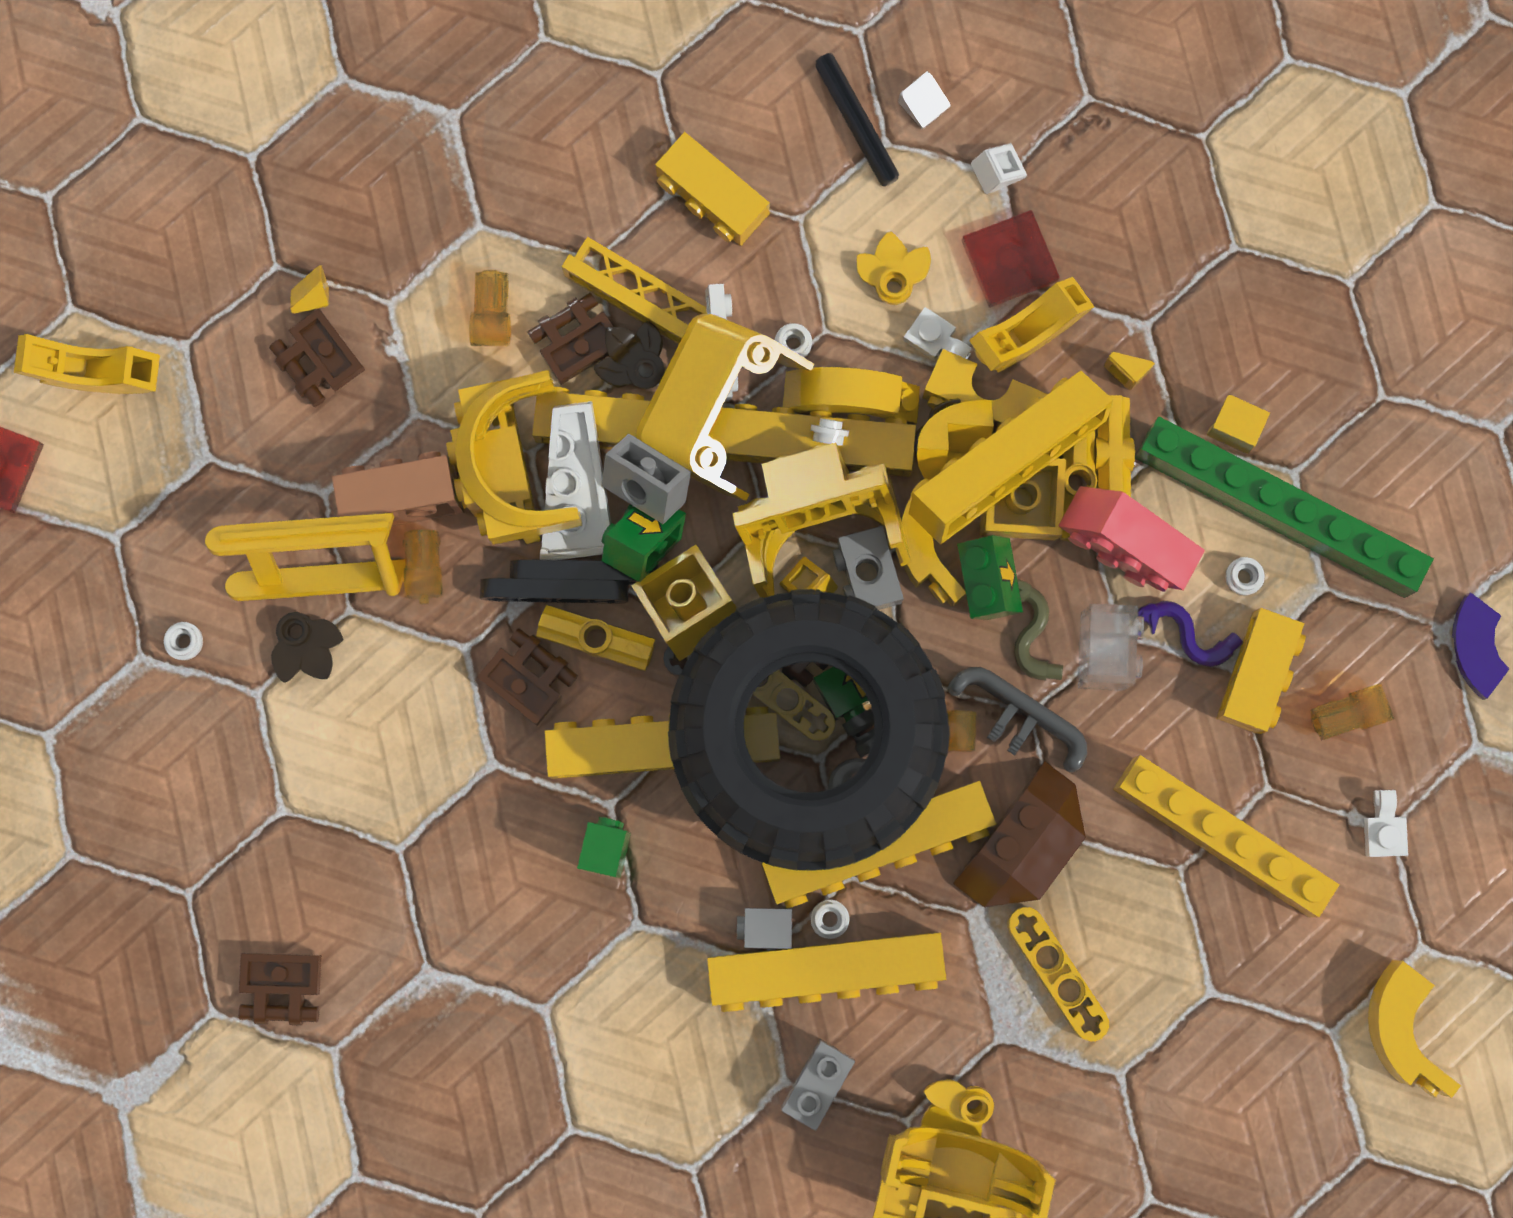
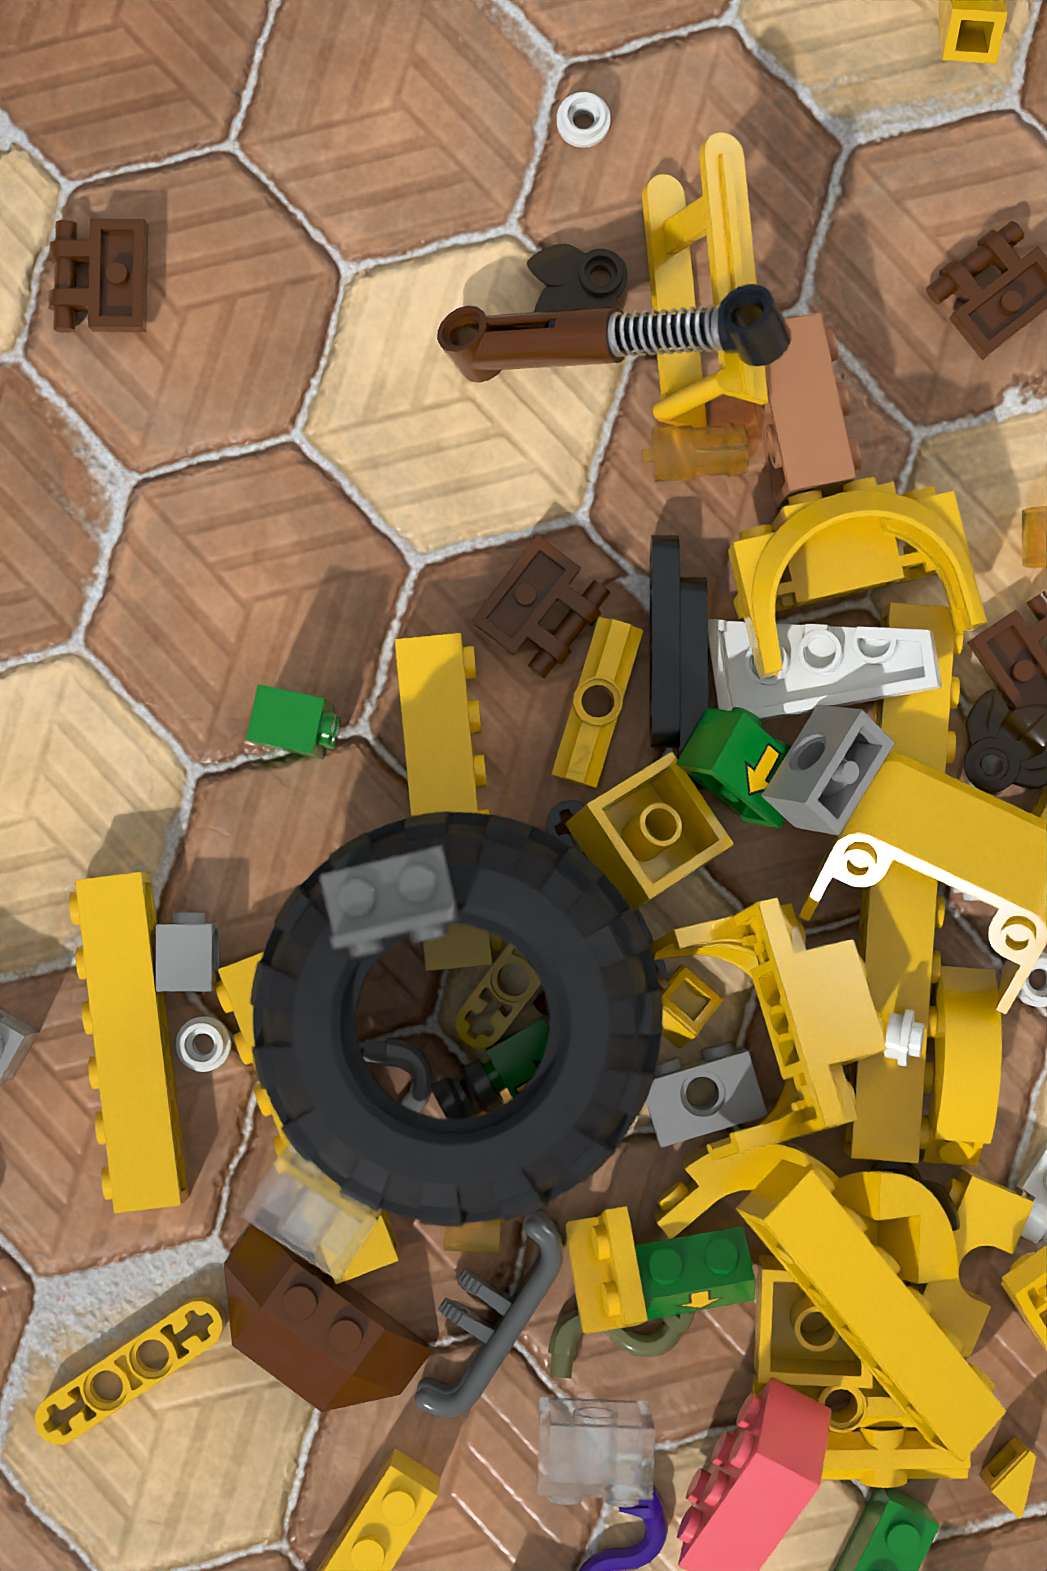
camera: 90 degrees right, 5 degrees up
none -> clear brick [240,1143,382,1280]
none -> flat silver bracket [320,846,459,958]
none -> piece [437,284,791,383]
none -> yellow bracket [564,1206,648,1334]

